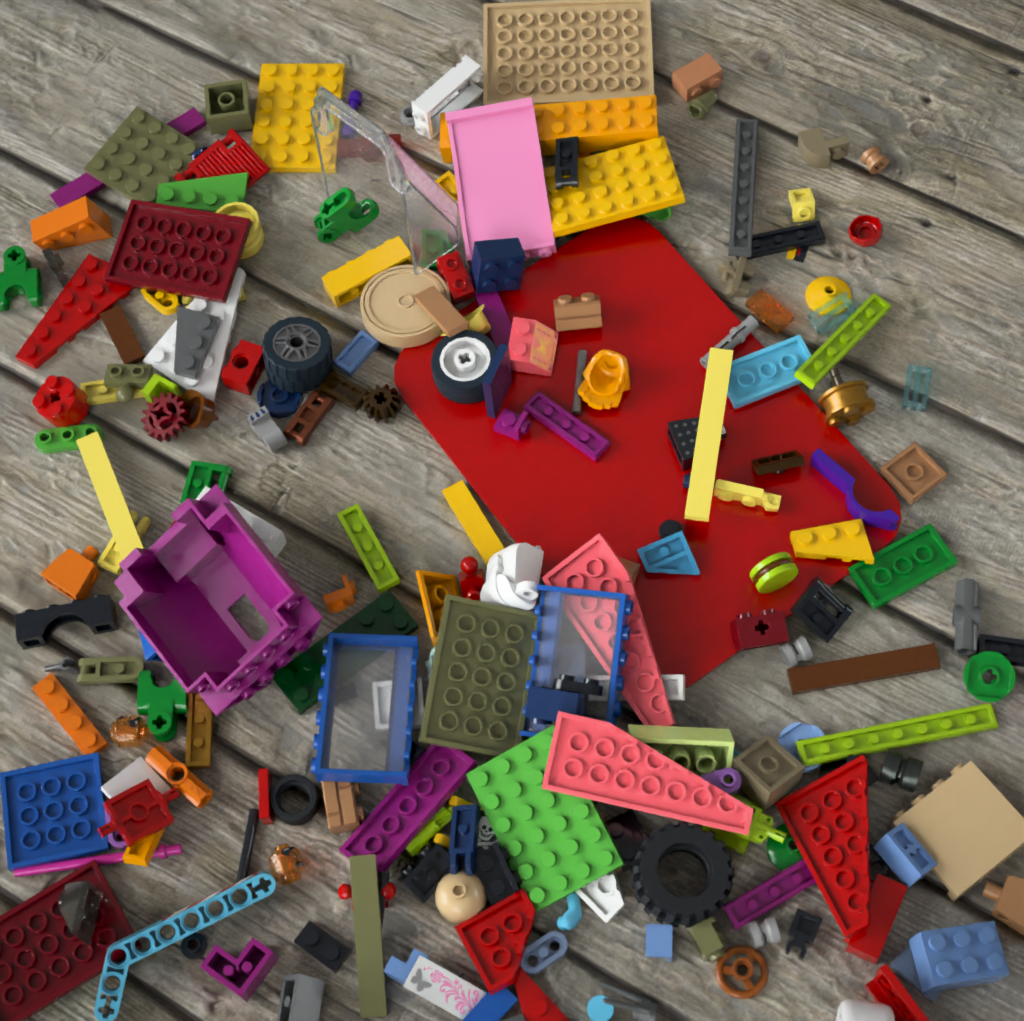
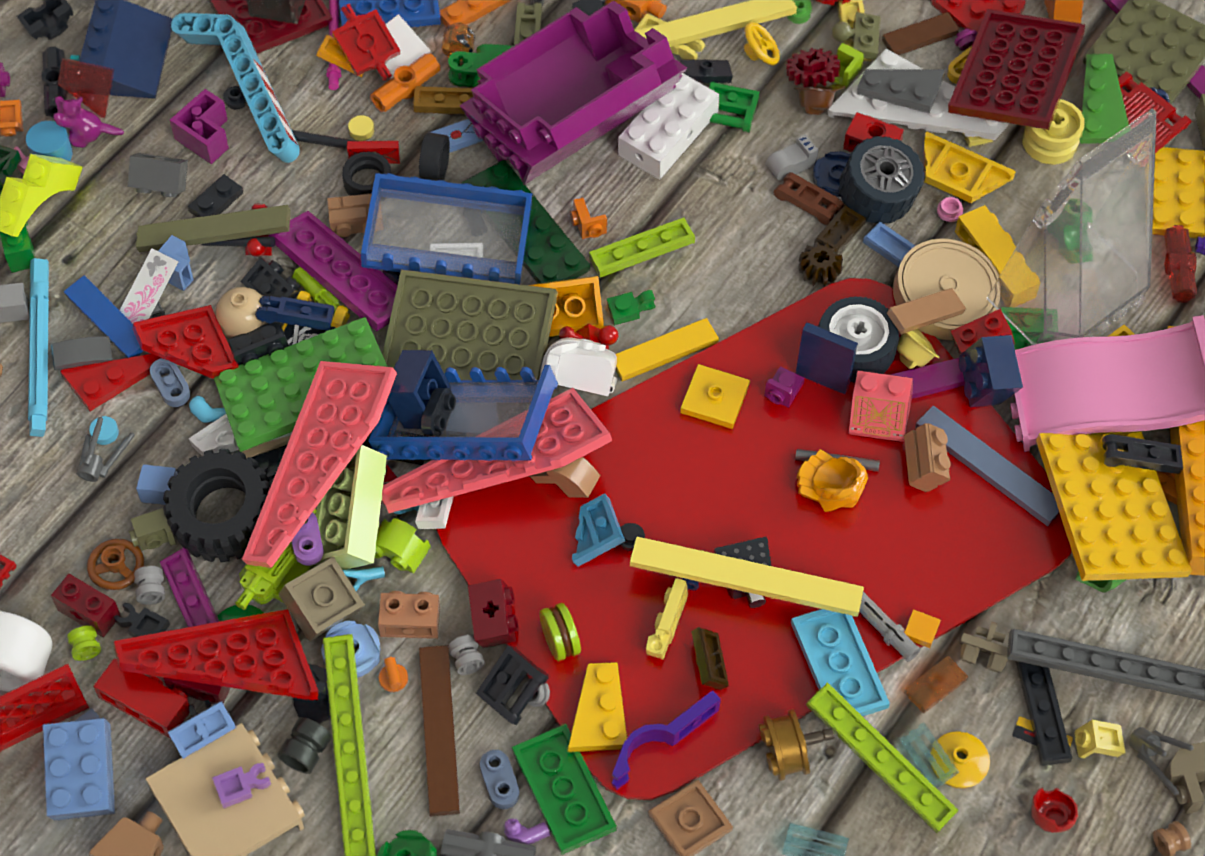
camera: 85 degrees right, 5 degrees down
clear orange head [268,844,305,885] -> none
magenta tile [523,391,610,462] -> none
none -> dark red brick [51,573,121,638]
none -> lime wheel [67,626,102,661]
none -> medium lavender plate [212,763,271,808]
none -> light yellow tile [348,115,374,141]
none -> lime cylinder [374,518,431,574]
none -> nougat brick [378,591,440,639]
none -> orange plate [379,657,408,692]
none -> black tyre [419,132,450,181]
none -> medium blue tile [429,119,483,152]
none -> sand blue plate [480,750,519,809]
none -> medium lavender arm [504,818,550,845]
none -> green plate [607,290,655,326]
none -> black plate [680,59,733,83]
none -> yellow plate [680,364,750,429]
none -> yellow piece [744,22,780,65]
none -> light orange tile [904,610,941,648]
none -> sand blue tile [915,405,1060,526]
none -> yellow wing [924,132,1016,203]
none -> bright pink plate [937,197,963,222]
none -> magenta plate [954,29,977,51]
none -> dark grey plant [1129,727,1194,795]

